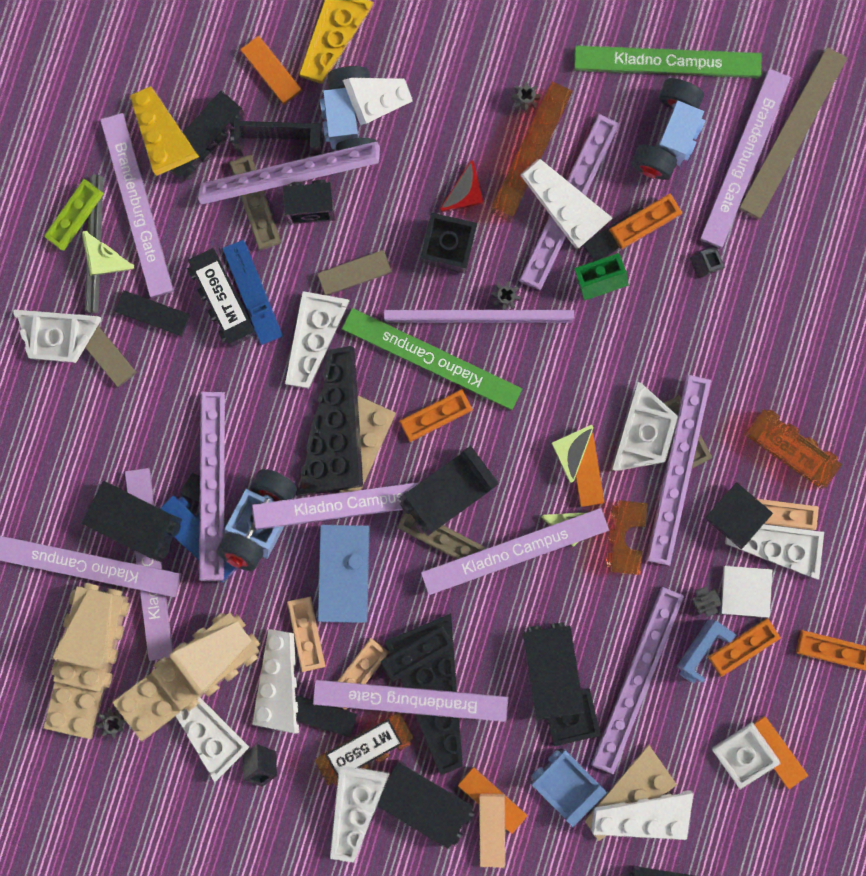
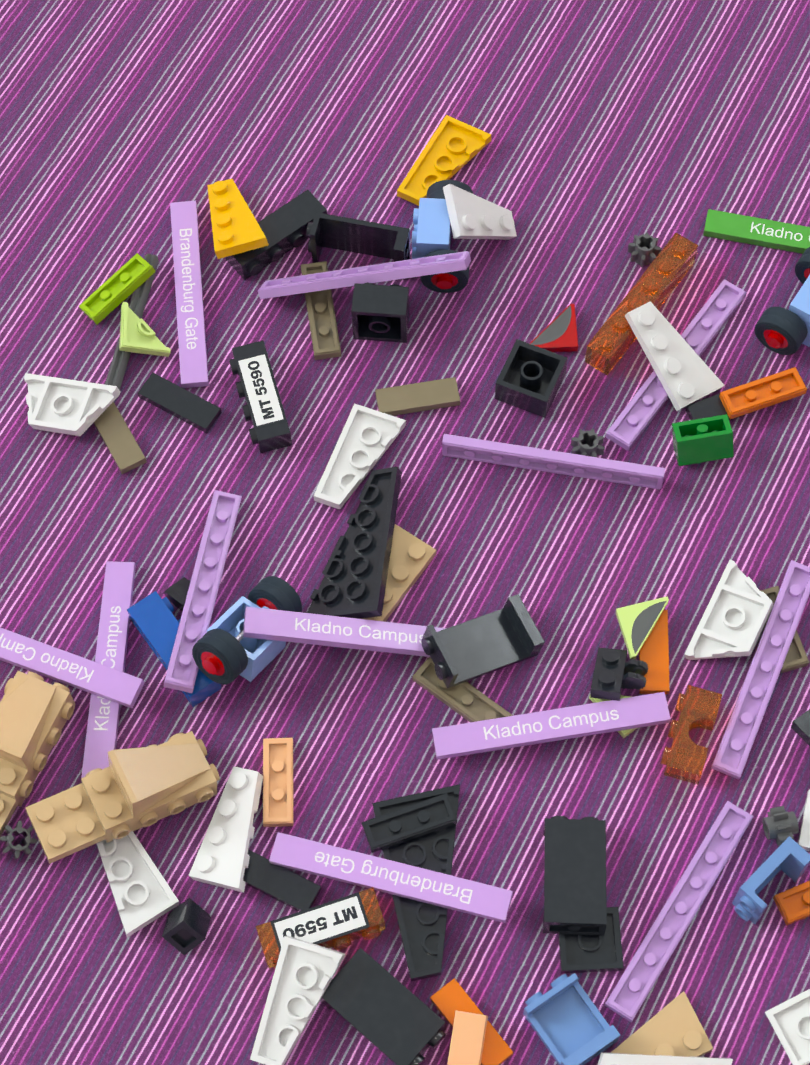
camera: 15 degrees right, 20 degrees down
black panel [82,480,183,562] -> none
blue piece [222,240,283,345] -> none
orange tile [240,35,302,105] -> none
medium blue brick [318,525,370,623] -> none
light nougat tile [338,638,389,710] -> none
bright green tile [342,308,522,410] -> none
orange tile [399,389,473,442] -> none
none -> black hinge [590,647,648,701]

